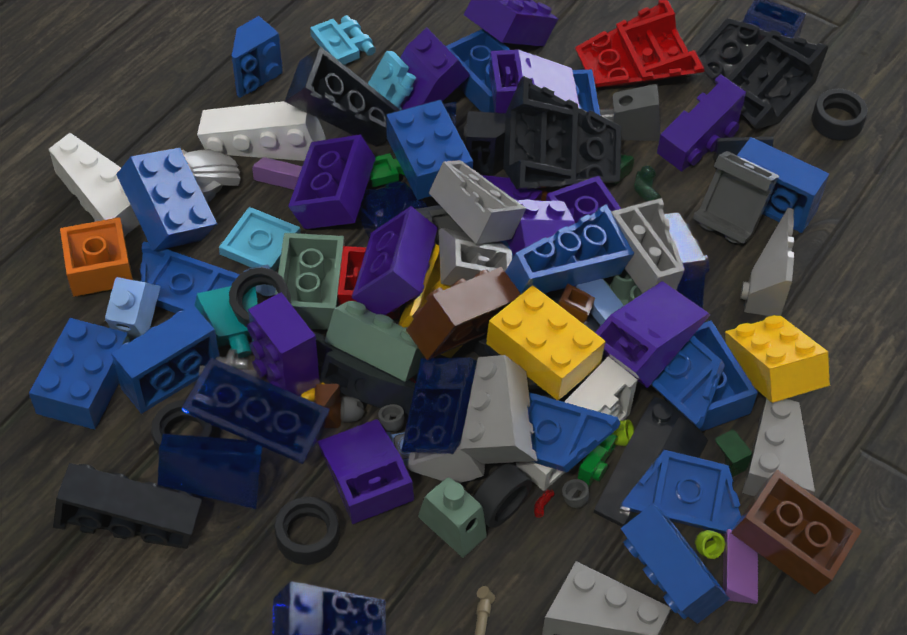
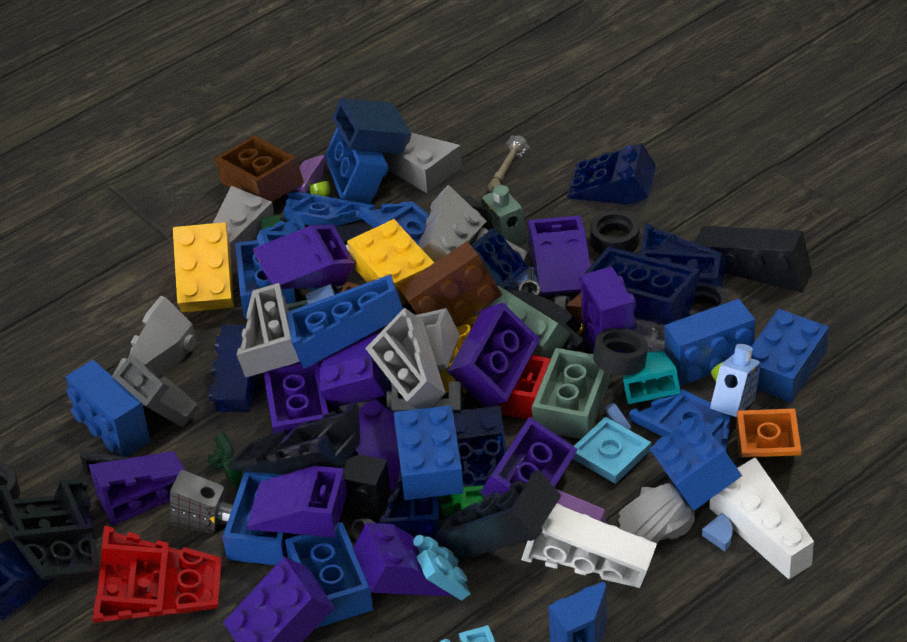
camera: 160 degrees left, 10 degrees down
none -> dark blue brick [332,98,412,154]

